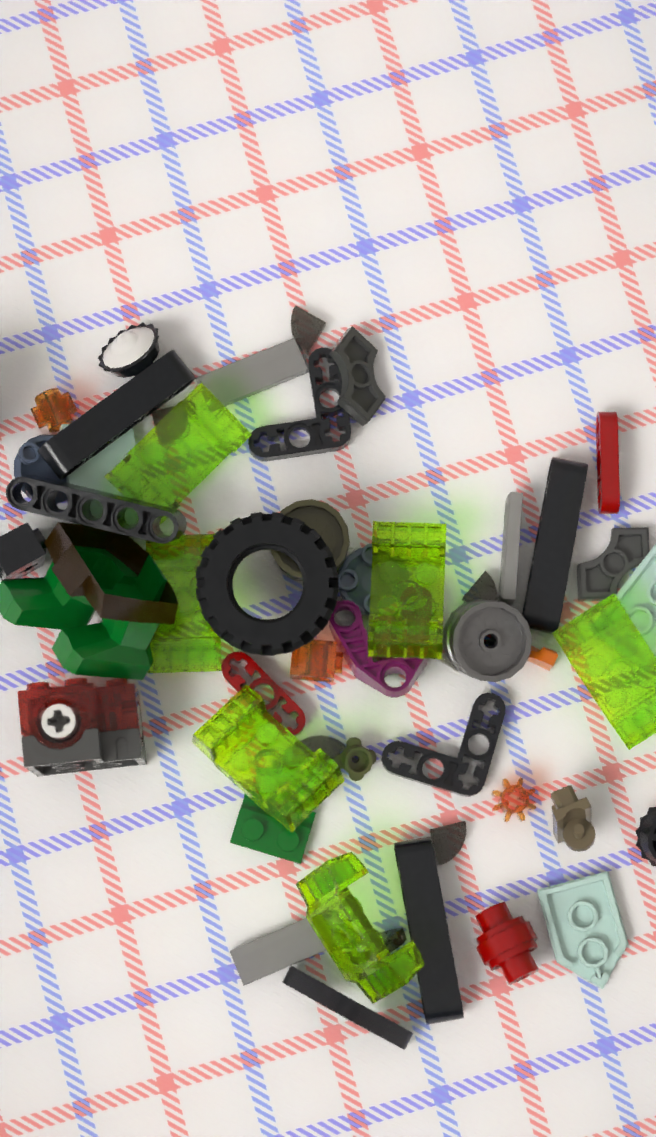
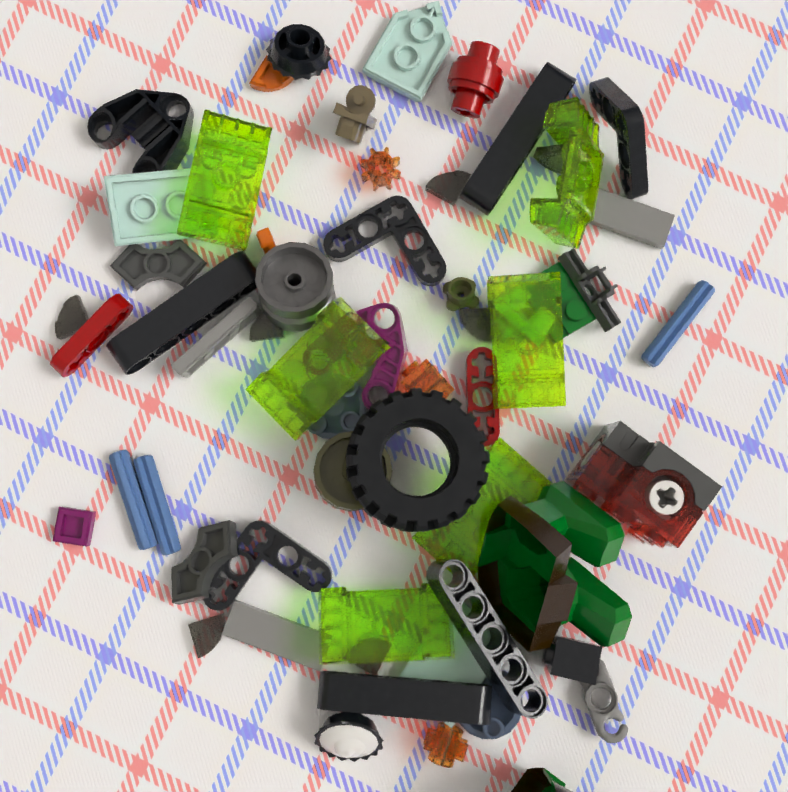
camera: 130 degrees left, 5 degrees up
none -> magenta tile [53,506,96,547]
none -> clear smoke tile [55,294,89,340]
none -> medium blue axle [109,450,158,550]
none -> medium blue axle [133,455,181,555]
none -> dark grey piece [558,248,621,332]
none -> medium blue axle [641,280,715,367]

